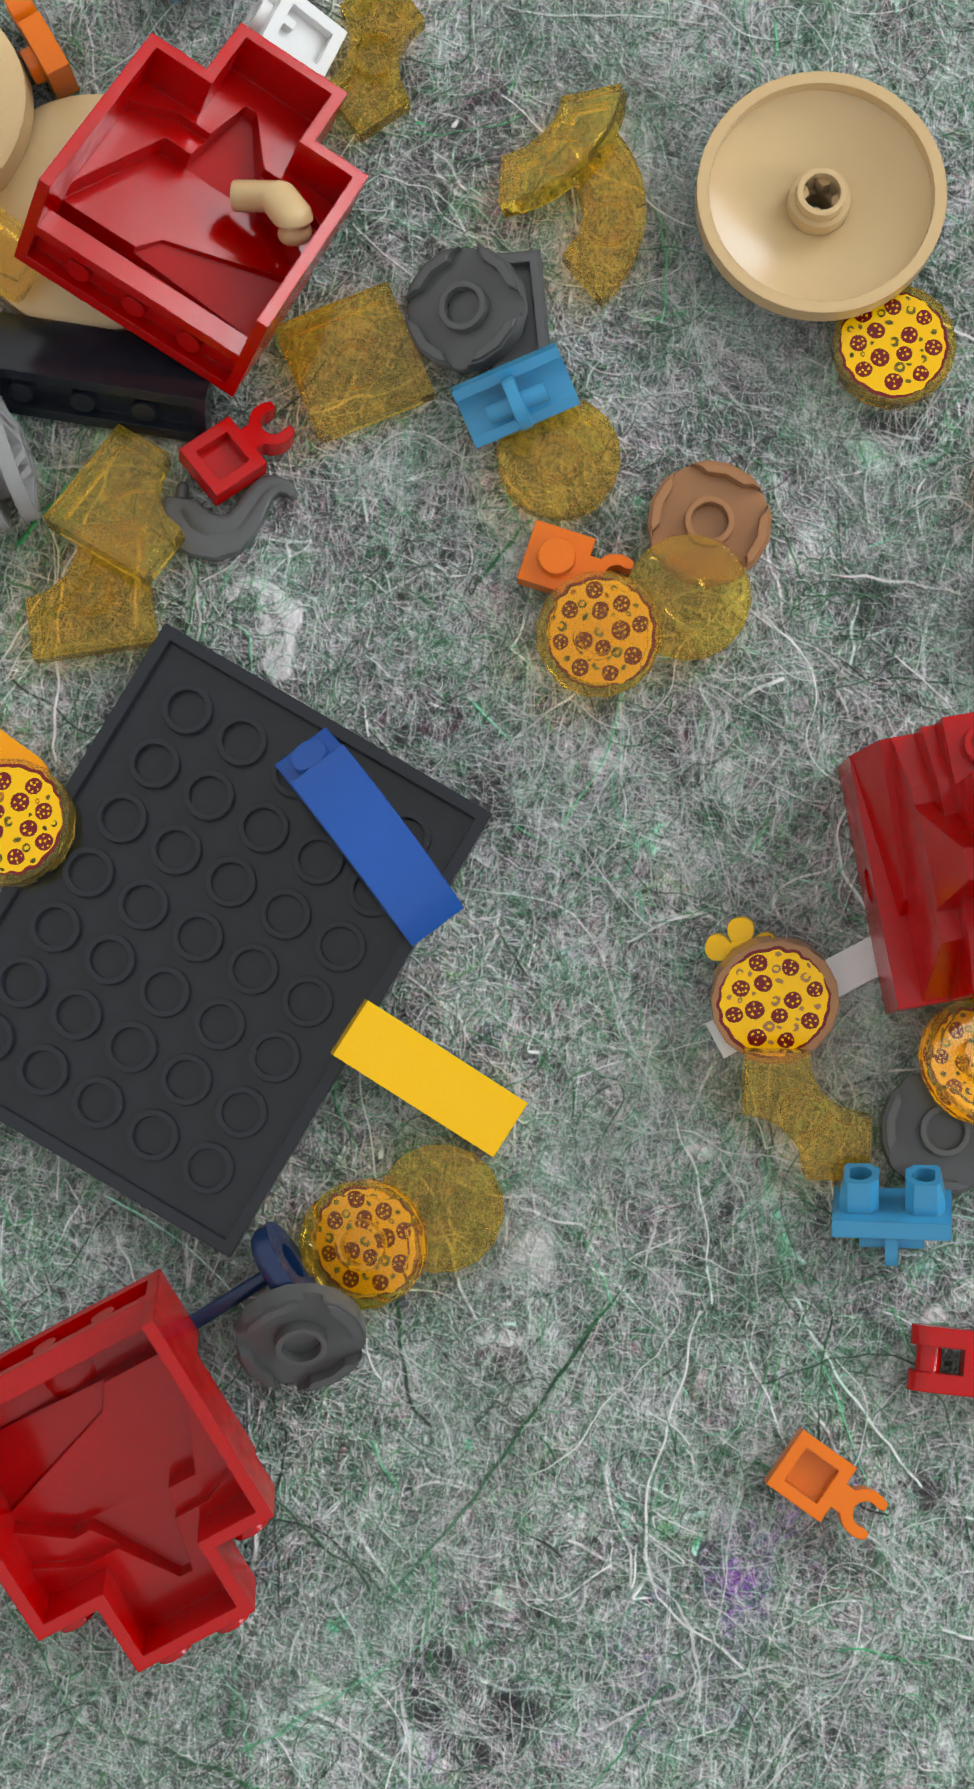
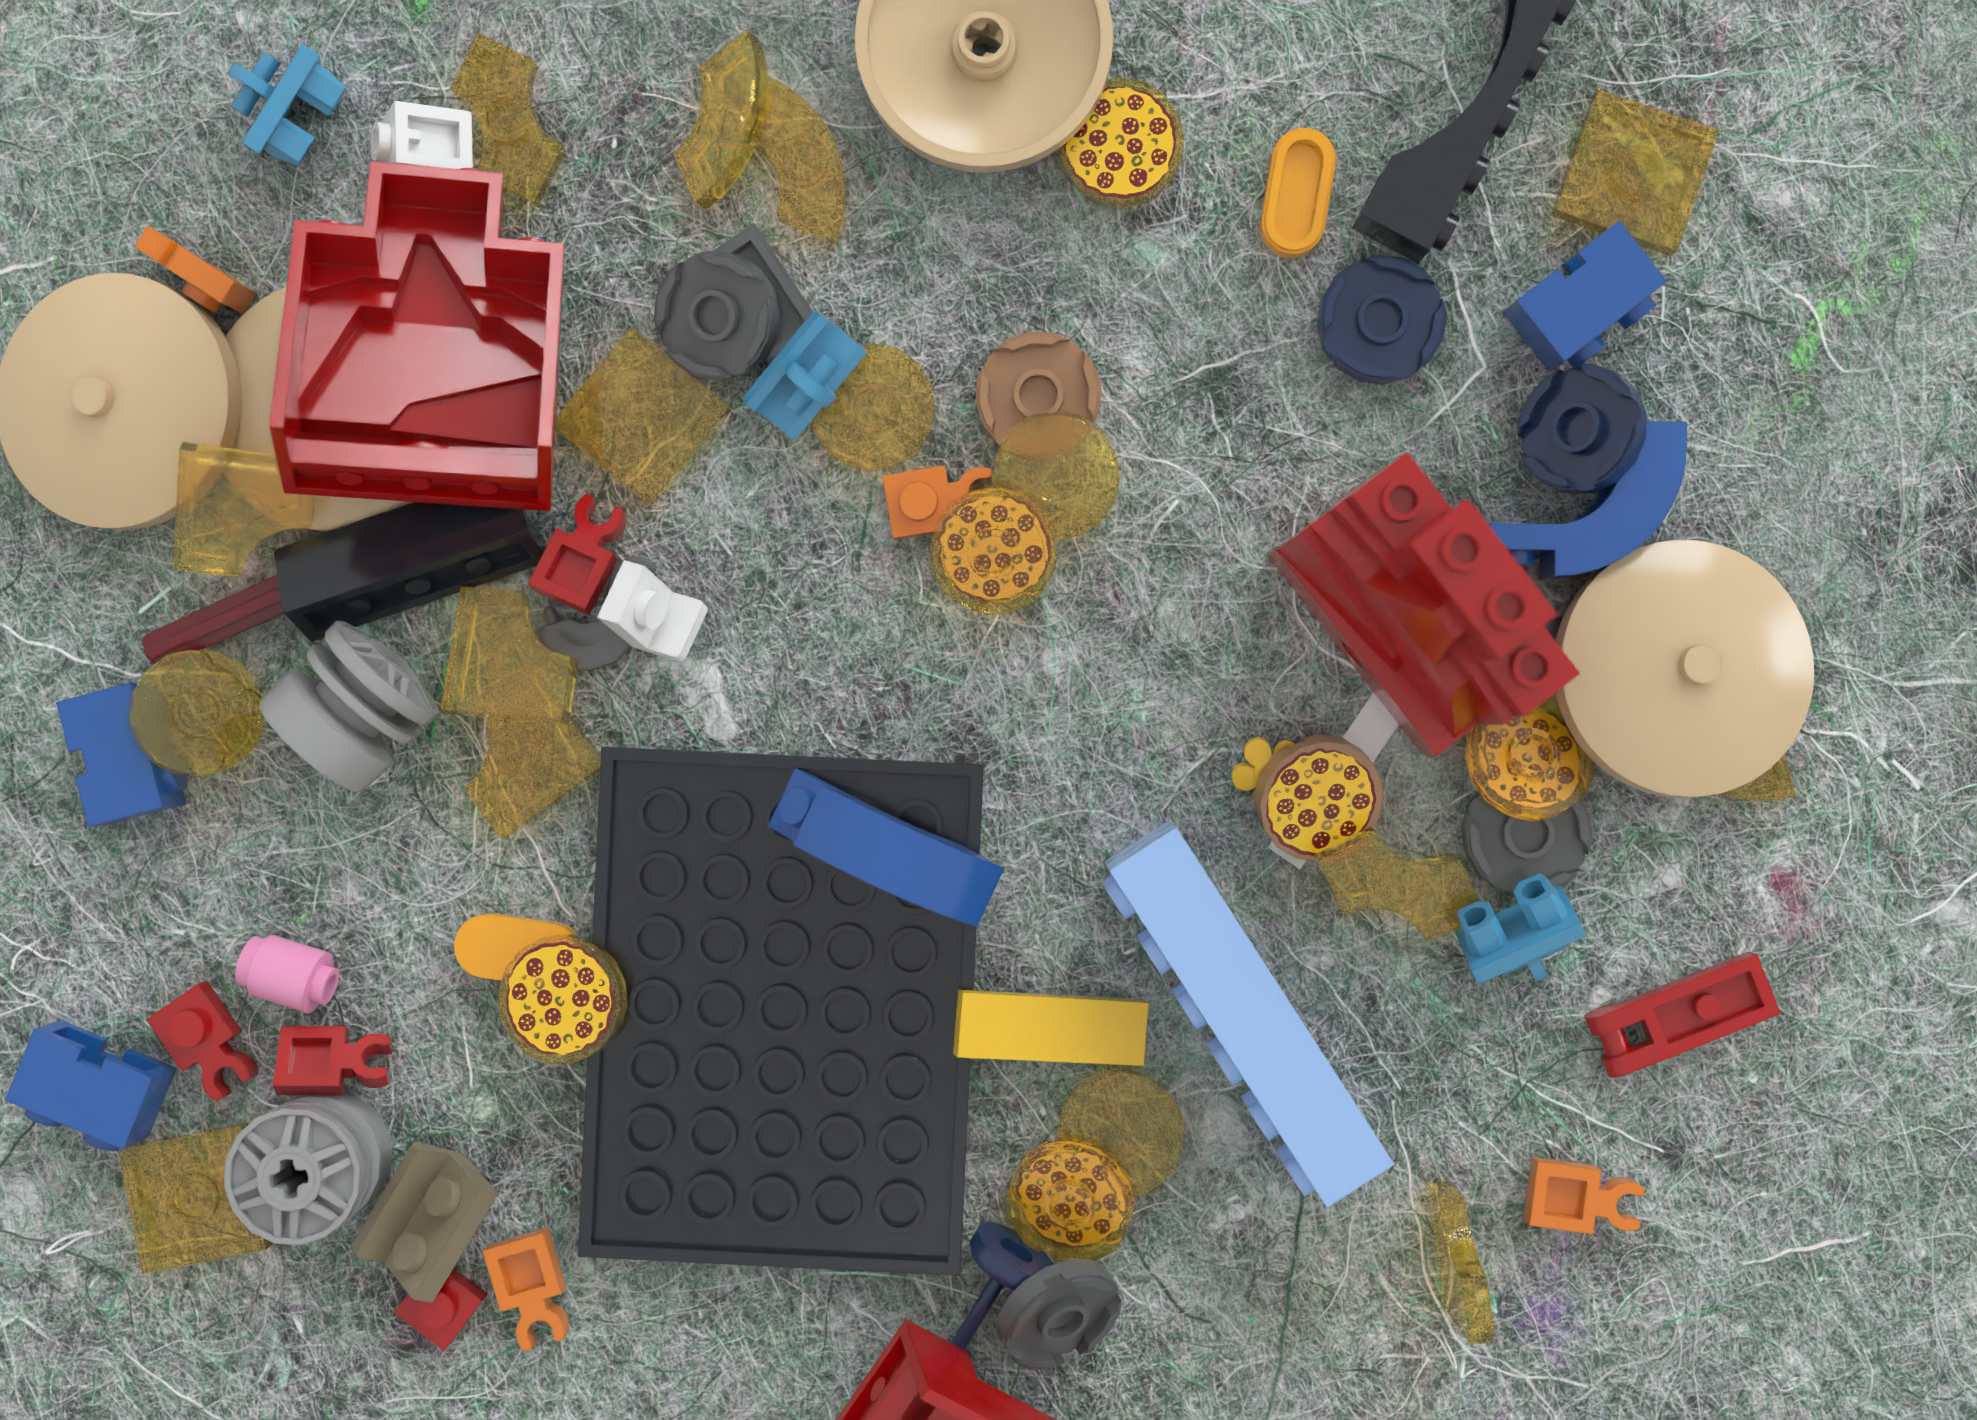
camera: 30 degrees left, 5 degrees up
tan arm [230,179,313,247] -> none
none -> white bracket [597,560,708,662]
none -> light blue brick [1102,821,1395,1208]
none -> clear yellow tile [1426,1181,1495,1345]

